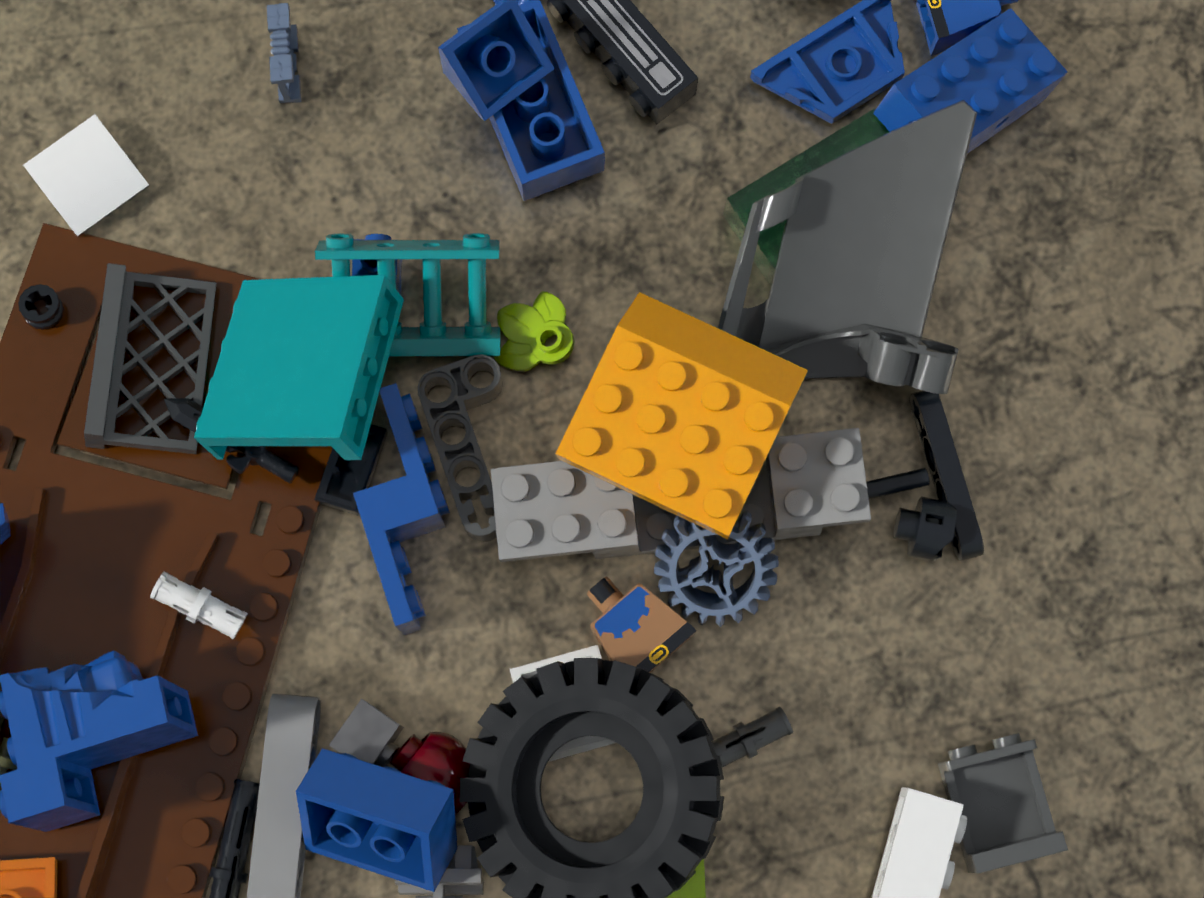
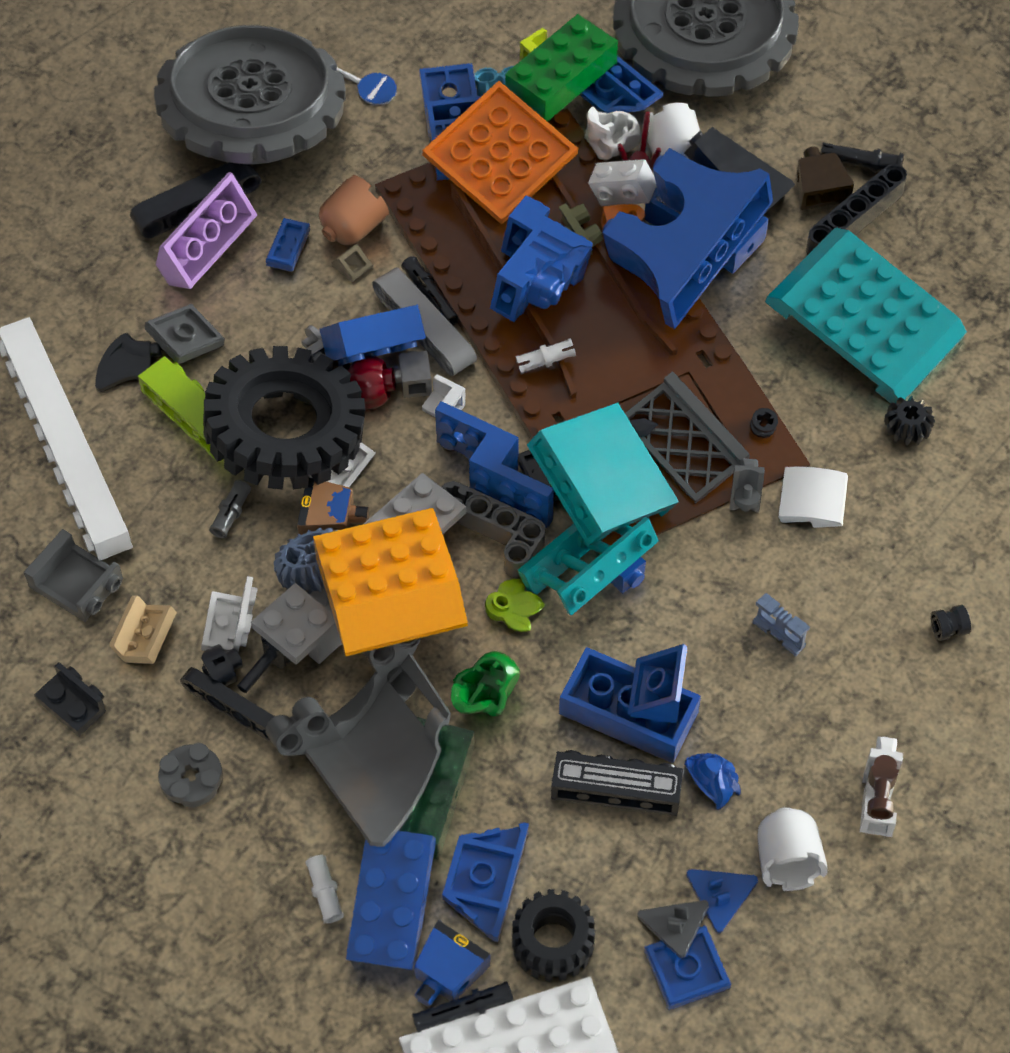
camera: 140 degrees right, 20 degrees down
none -> black bracket [34,662,106,737]
none -> tan bracket [110,596,177,664]
none -> dark grey plate [158,743,223,807]
none -> white bracket [201,576,257,652]
none -> white pin [305,855,344,924]
none -> white panel [422,374,466,417]
none -> green head [451,651,520,717]
none -> dark grey hips [730,458,765,512]

